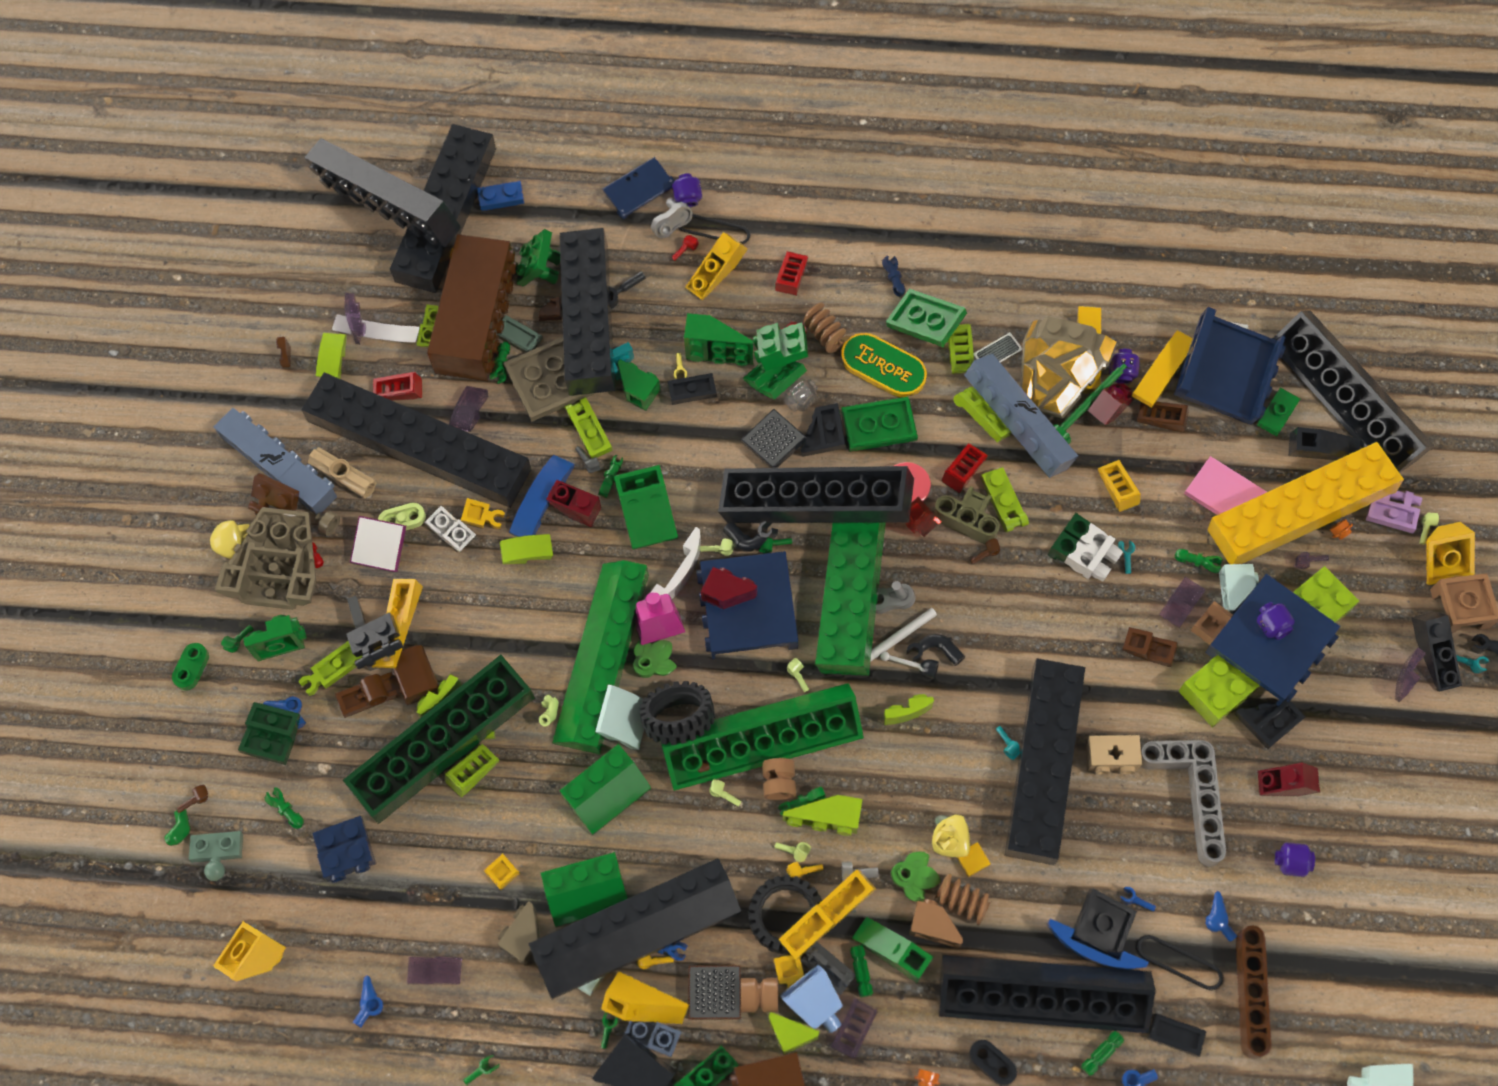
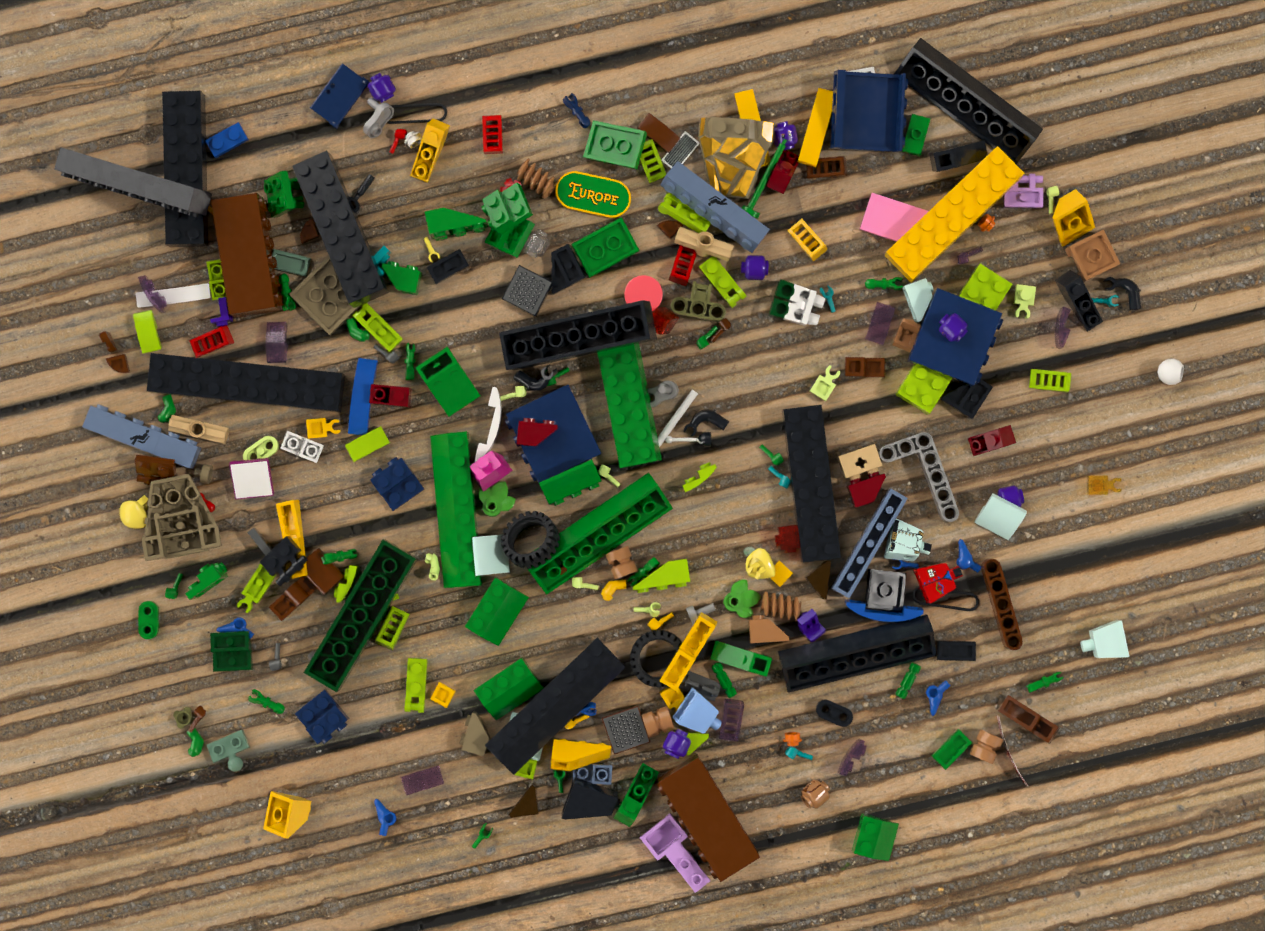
camera: 15 degrees left, 20 degrees up
none -> reddish brown tile [106,354,130,373]
none -> green arm [158,395,176,423]
none -> olive plate [173,707,195,729]
none -> dark purple bracket [210,297,233,327]
none -> dark grey hand [269,643,282,671]
none -> green piece [321,549,358,565]
none -> green arm [346,318,370,342]
none -> dark blue plate [370,457,425,511]
none -> white plate [404,131,422,149]
none -> lime plate [404,658,428,713]
none -> dark brown slope [509,783,539,818]
none -> lime tile [515,759,537,779]
none -> green slope [539,460,602,506]
none -> yellow arm [601,580,627,601]
none -> reddish brown slope [637,113,681,153]
none -> reddish brown tile [657,220,683,239]
none -> dark purple head [663,729,691,759]
none -> tan piece [674,227,734,262]
none -> green hand [696,326,718,350]
none -> dark purple head [741,255,769,280]
none -> green hand [759,444,784,466]
none -> clear red brick [775,525,800,553]
none -> dark purple bracket [797,609,826,642]
none -> dark brown slope [805,561,831,600]
none -> yellowish green plate [809,365,840,401]
none -> sand blue brick [831,489,908,598]
none -> dark red slope [847,471,886,508]
none -> light aqua torso [884,519,932,561]
none -> red torso [913,563,963,604]
none -> light aqua slope [974,493,1027,540]
none -> yellowish green plate [1013,284,1036,319]
none -> lime slope [1029,369,1071,393]
none -> clear yellow plate [1087,475,1122,495]

